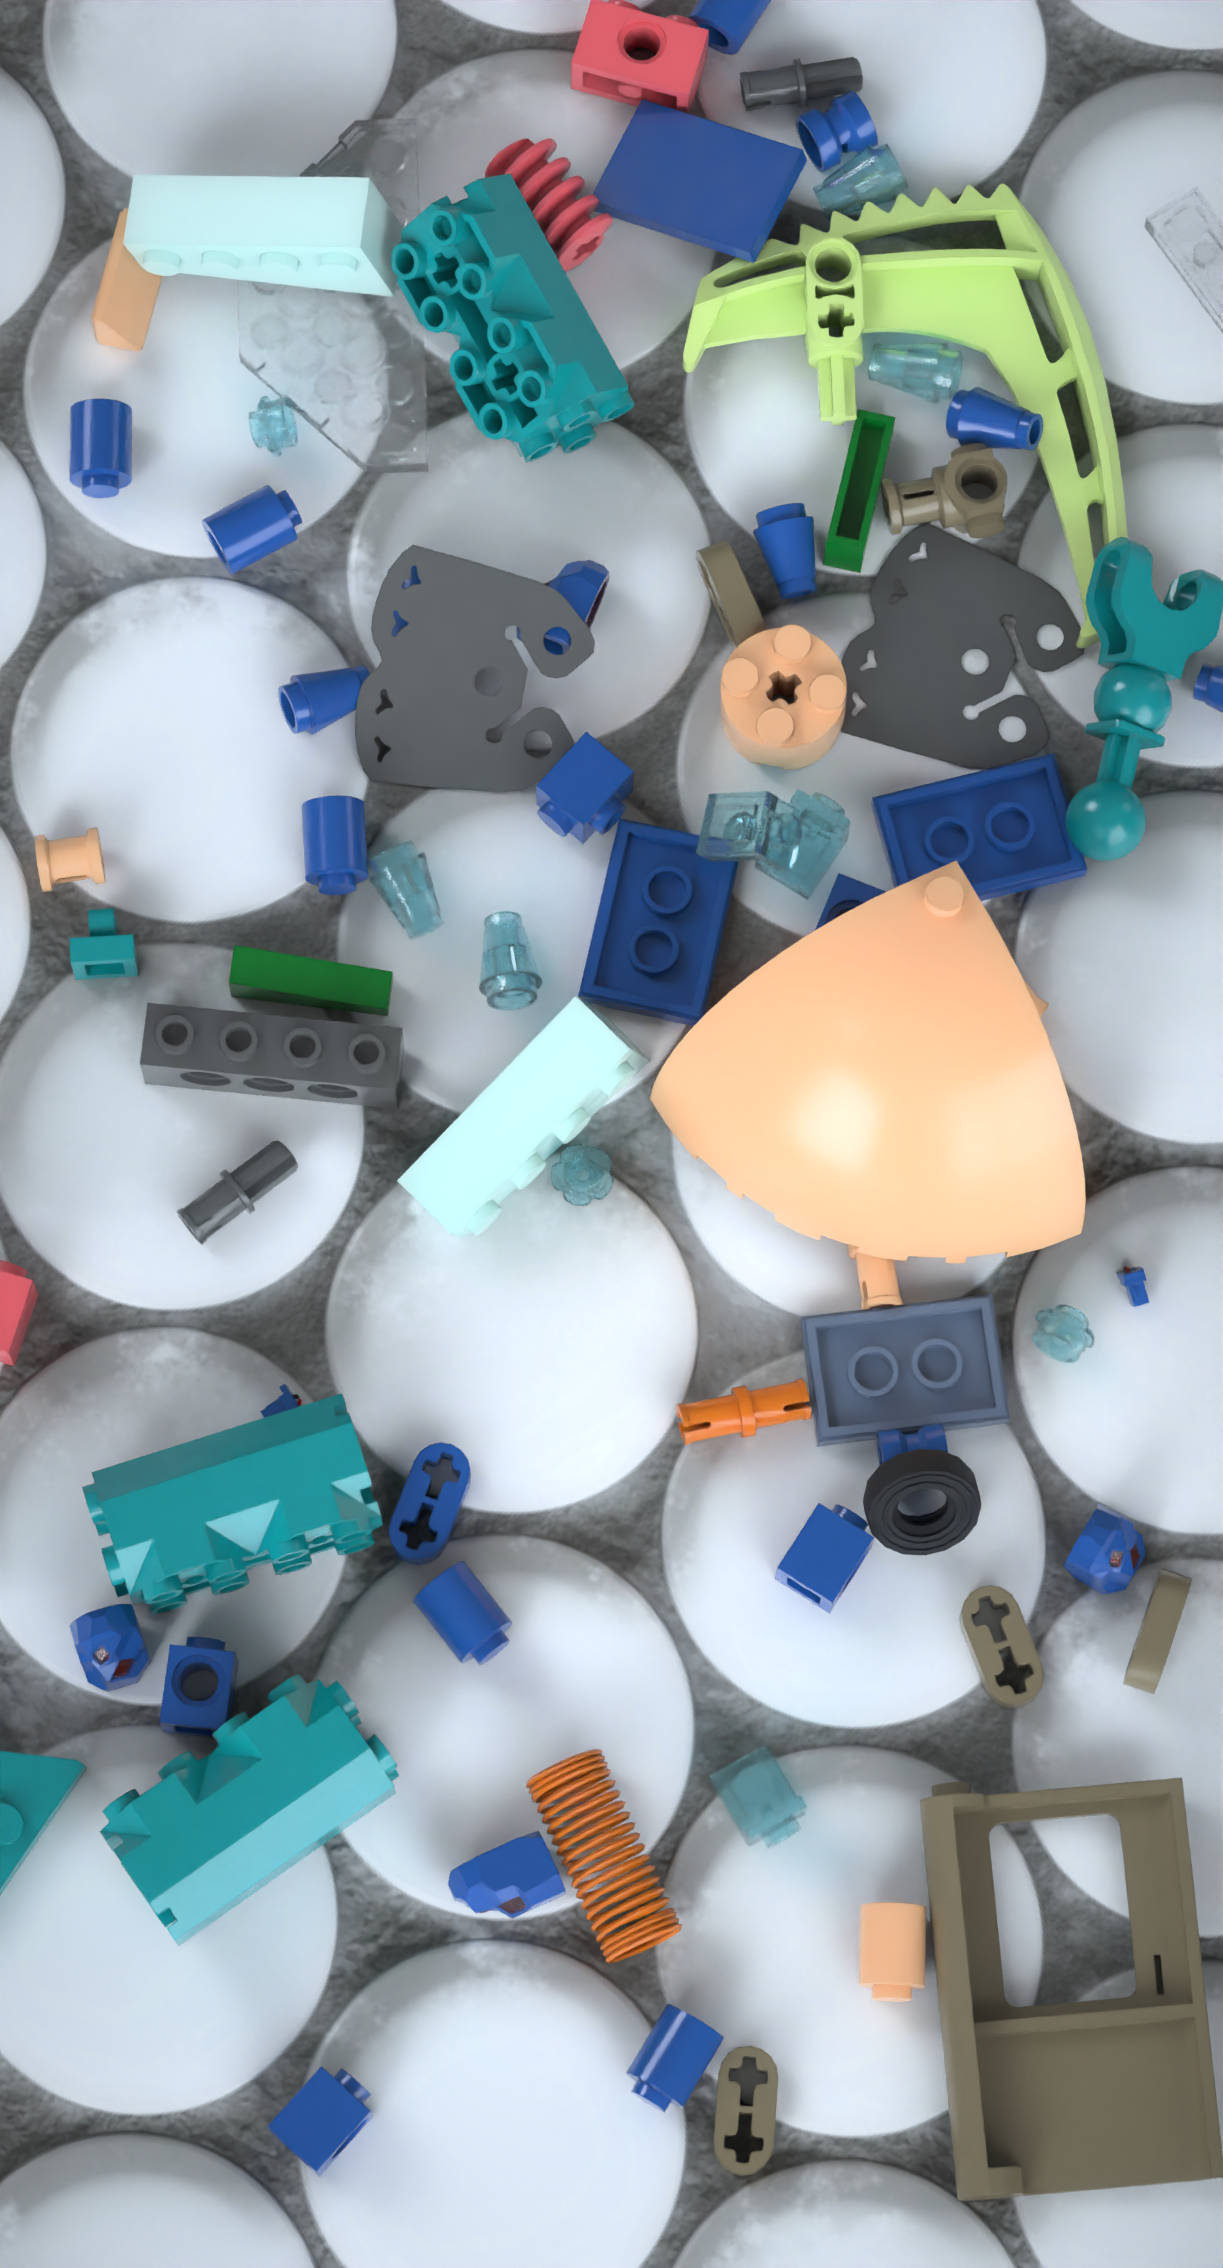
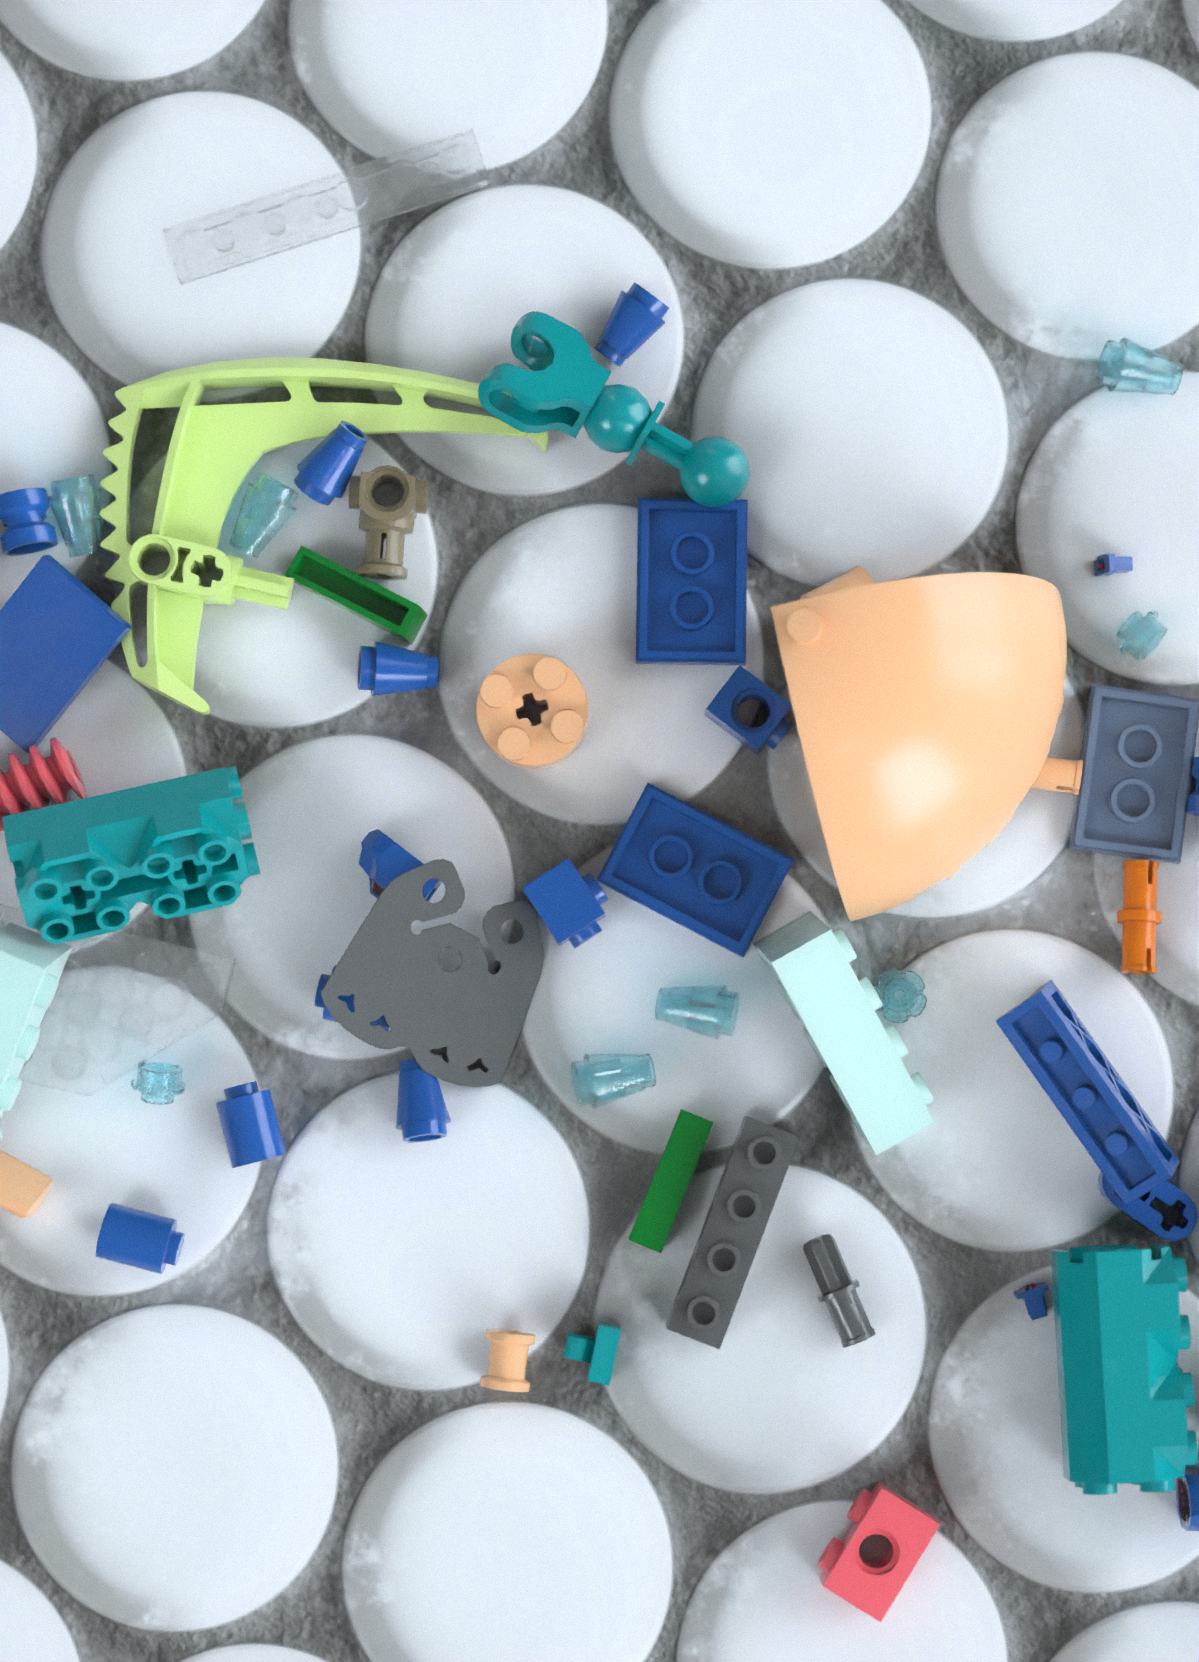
camera: 70 degrees left, 10 degrees up
blue brick [301,795,368,895] -> none
dark tan beam [696,540,767,650] -> none
clear light blue bracket [696,791,804,871] -> none
clear light blue bracket [755,789,851,900] -> none
dark grey piece [841,523,1085,769] -> none
none -> blue fence [996,979,1180,1206]

